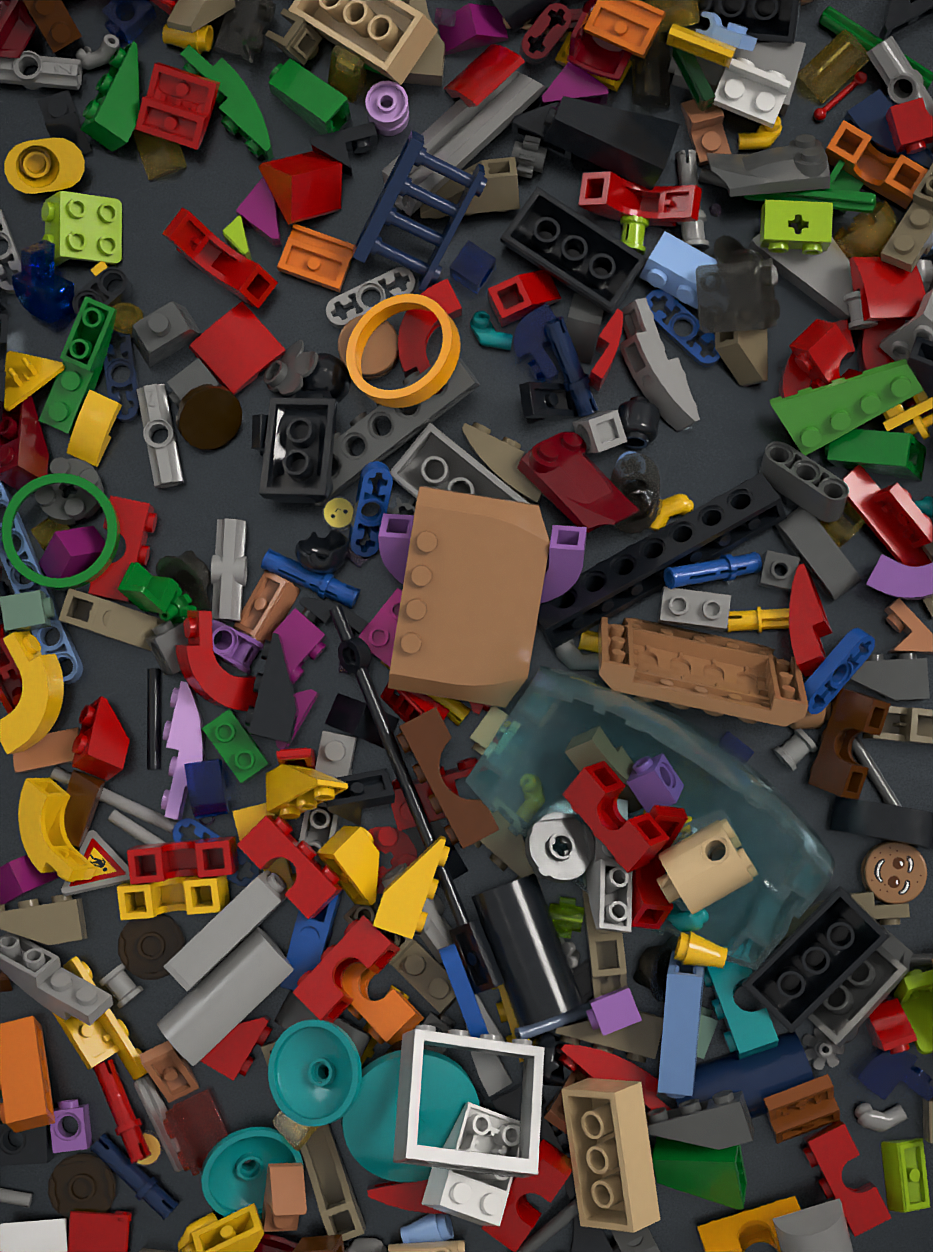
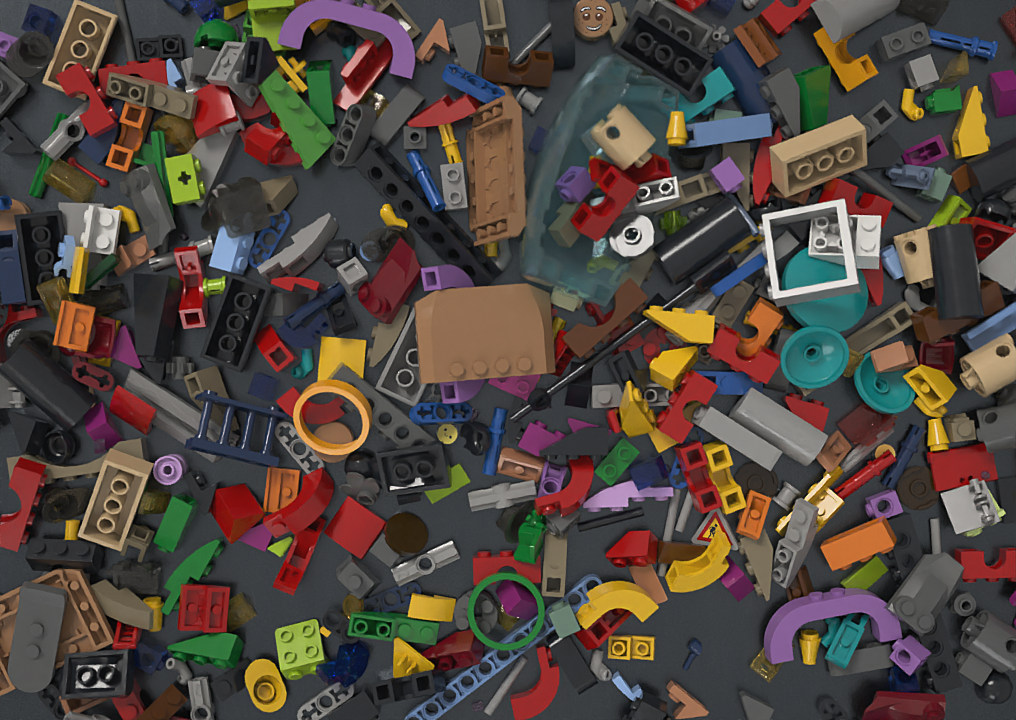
camera: 110 degrees left, 5 degrees up
teal arm [666,902,709,932] -> none
none -> red arch [263,467,334,538]
none -> yellow slope [317,336,366,381]
none -> lime slope [424,463,471,504]
none -> orange slope [736,490,772,541]
none -> yellow cone [927,418,950,452]

